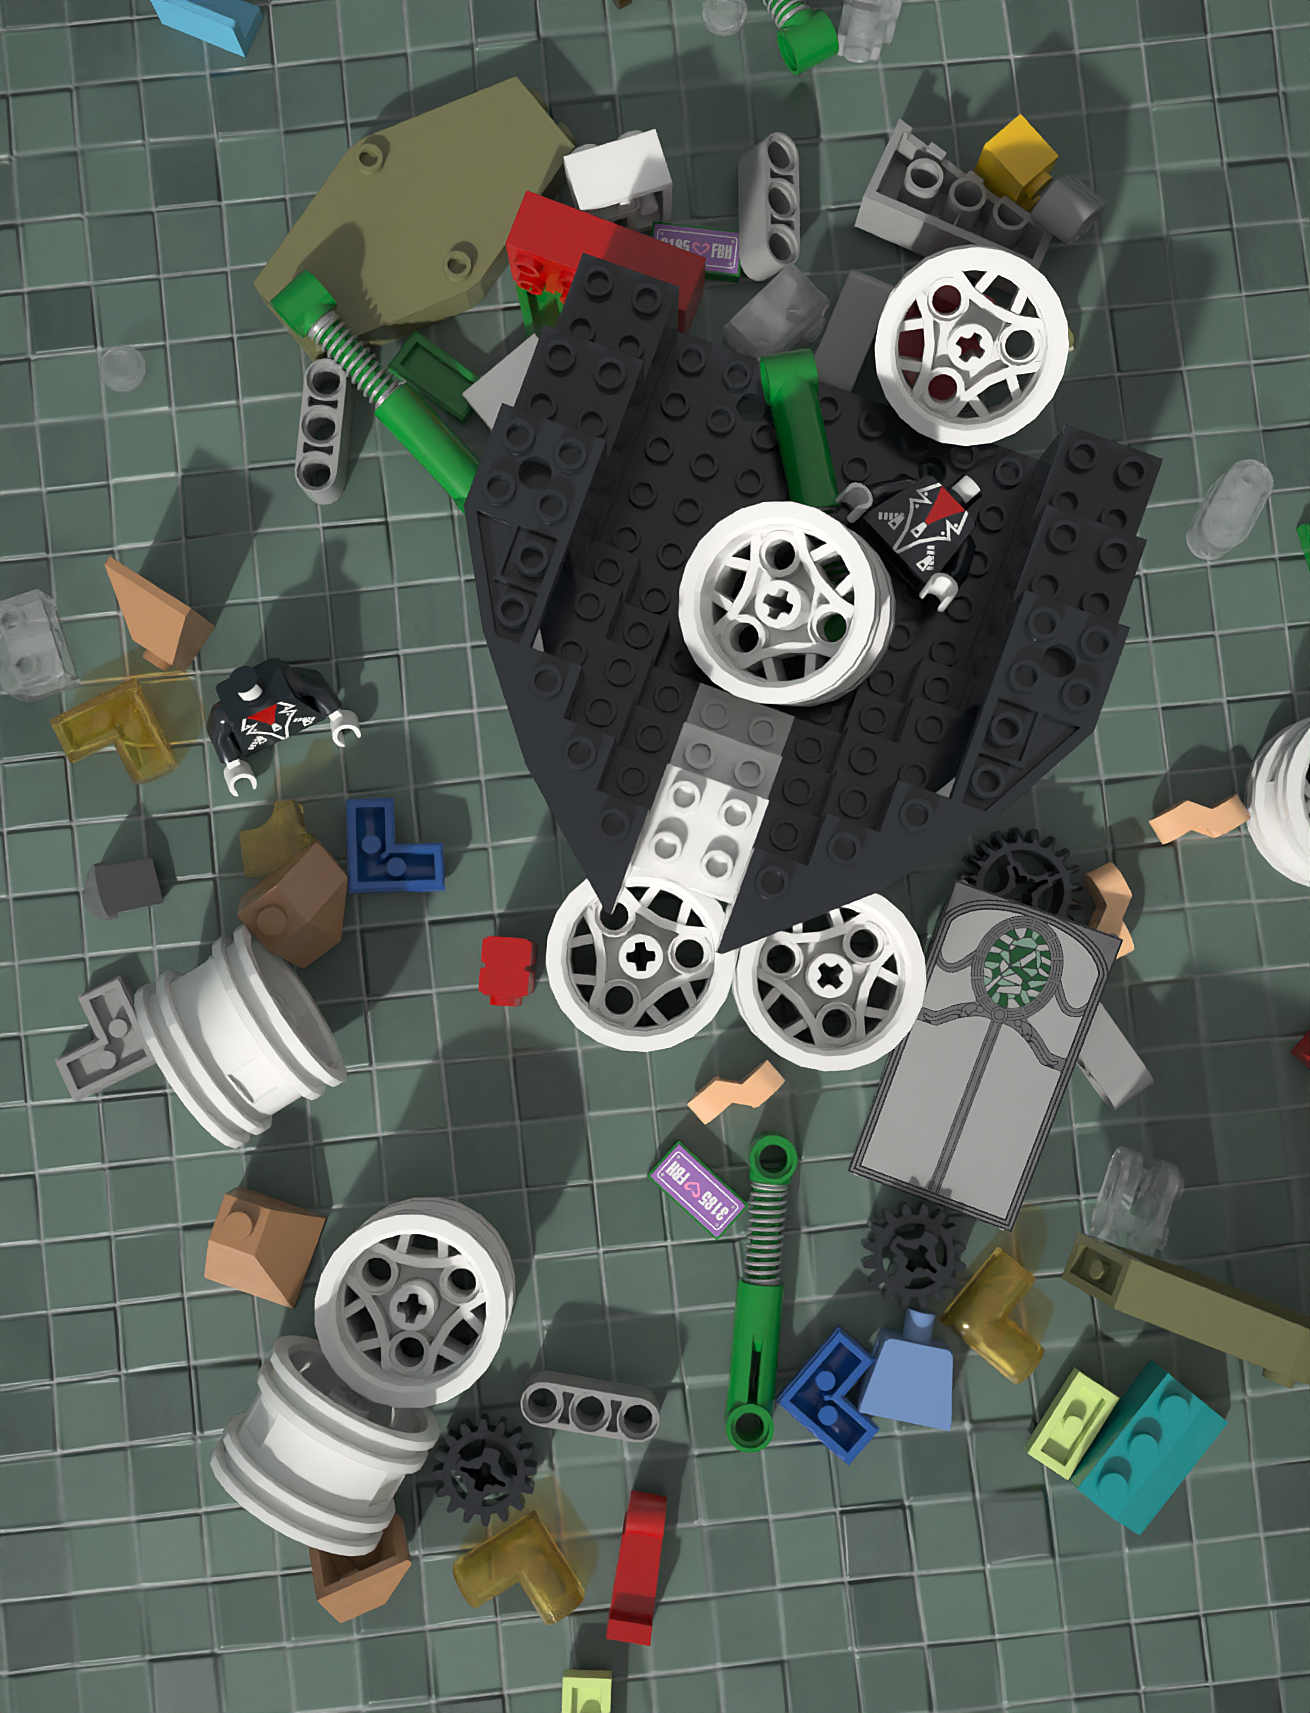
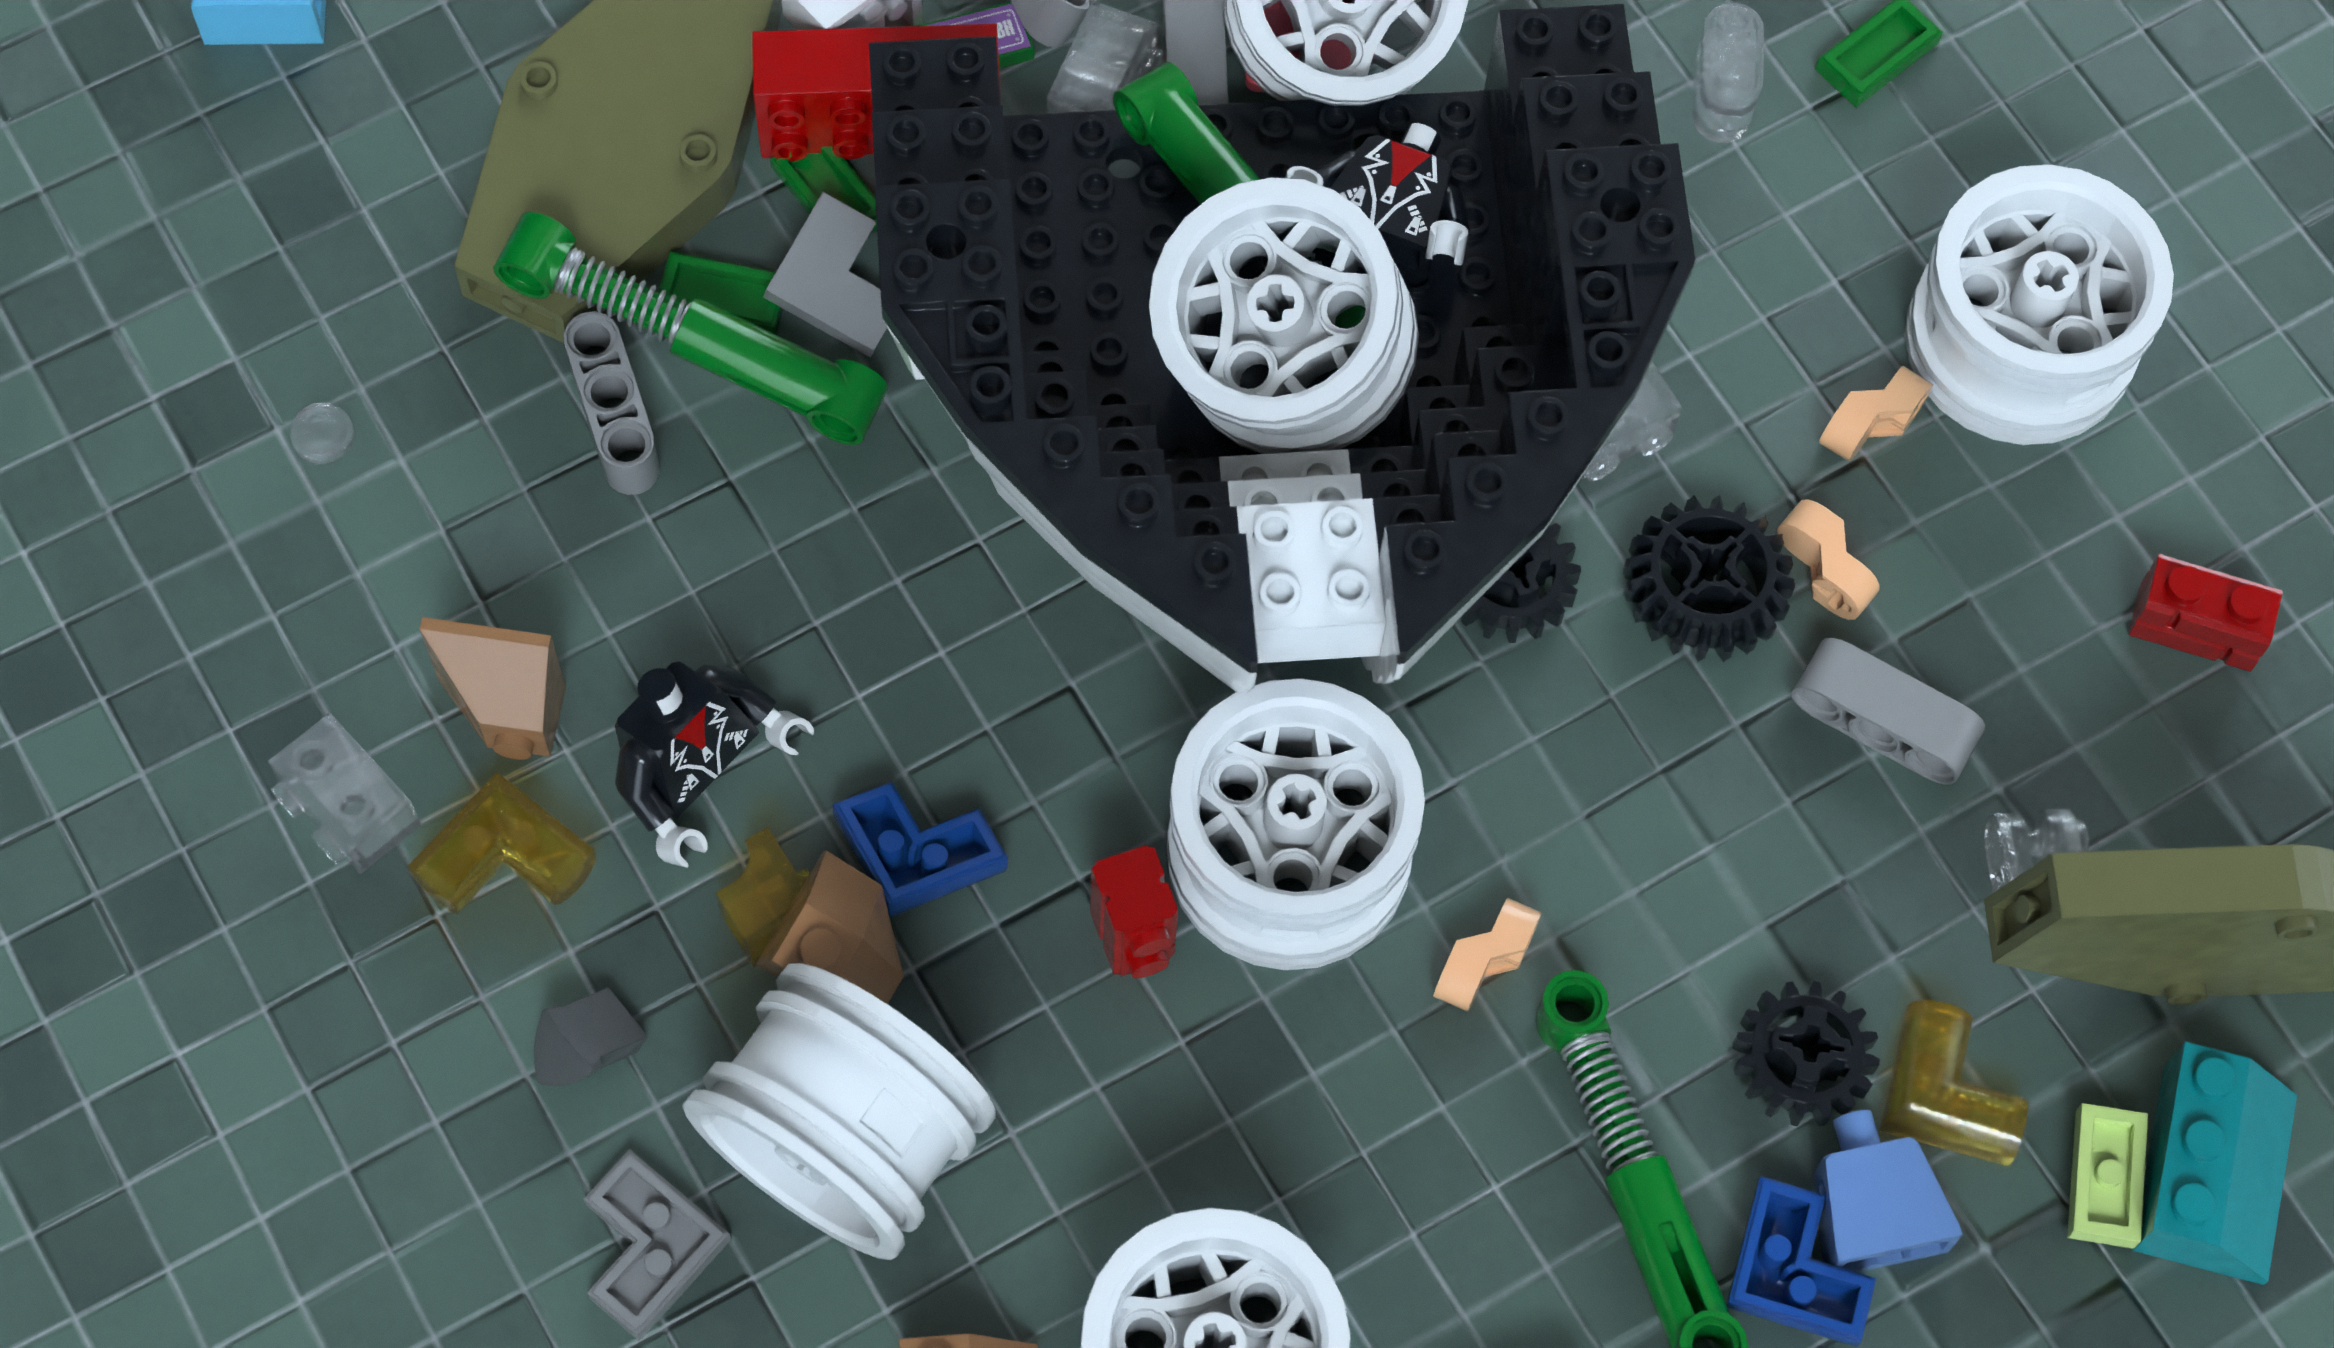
camera: 25 degrees left, 20 degrees down
medium lavender tile [647,1139,749,1241] -> none
white wheel [732,893,927,1071] -> none
piece [848,879,1123,1232] -> none

